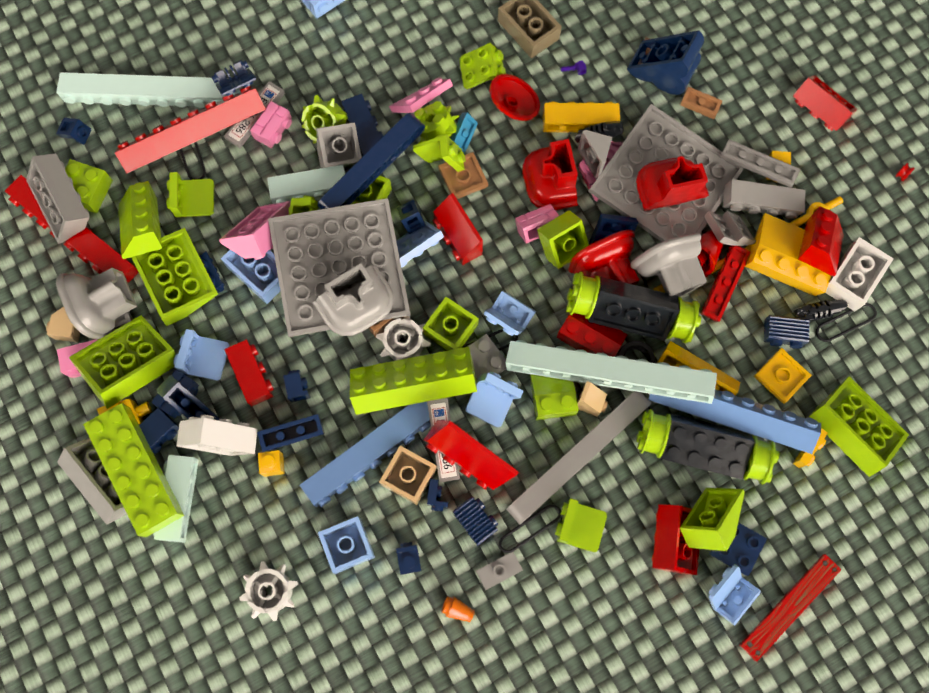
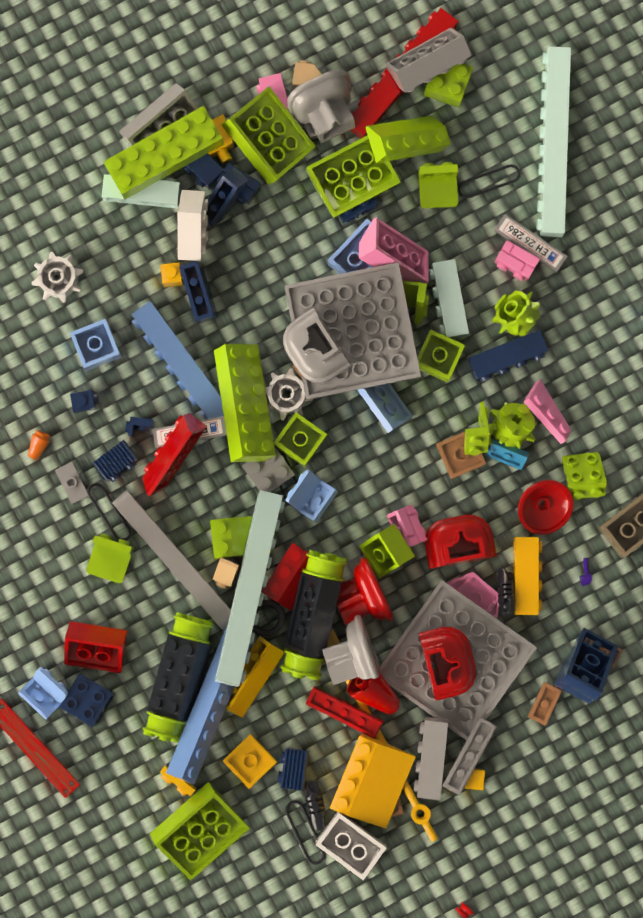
camera: 90 degrees right, 10 degrees up
dark blue bracket [56,118,92,145] -> none
brick [115,86,266,174] -> none
light blue bracket [174,329,230,381] -> none
dark blue hinge [211,60,256,96] -> none
red brick [224,339,274,407] -> none
dark blue brick [283,370,311,403] -> none
light grey slope [316,123,361,168] -> none
dark blue beam [317,113,425,209] -> none
tan brick [379,446,437,505] -> none
dark blue brick [397,199,426,234] -> none
red slope [432,193,483,266] -> none
light blue bracket [465,372,523,427] -> none
light grey slope [577,130,613,180] -> none
dark blue wing [589,214,639,245] -> none
lime slope [680,488,745,551] -> none
light grey slope [704,211,756,246] -> none
slope [793,75,858,131] -> none
red slope [798,206,844,277] -> none

